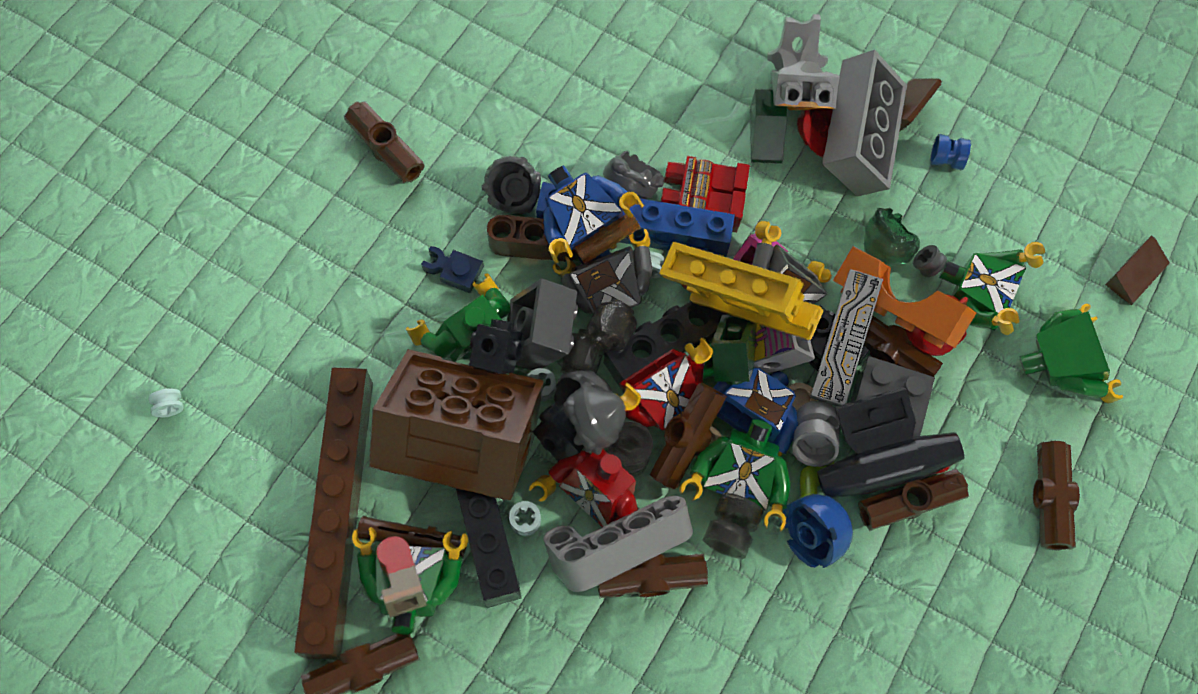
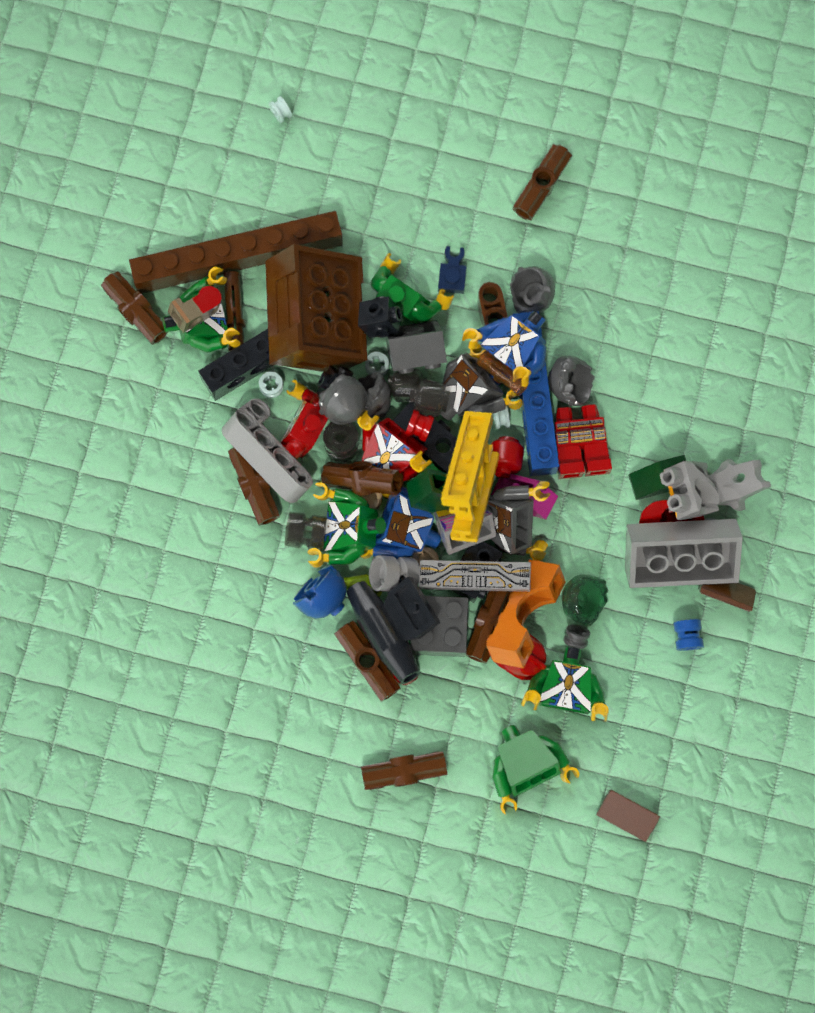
camera: 75 degrees right, 10 degrees up
none -> red wheel [405,409,434,442]

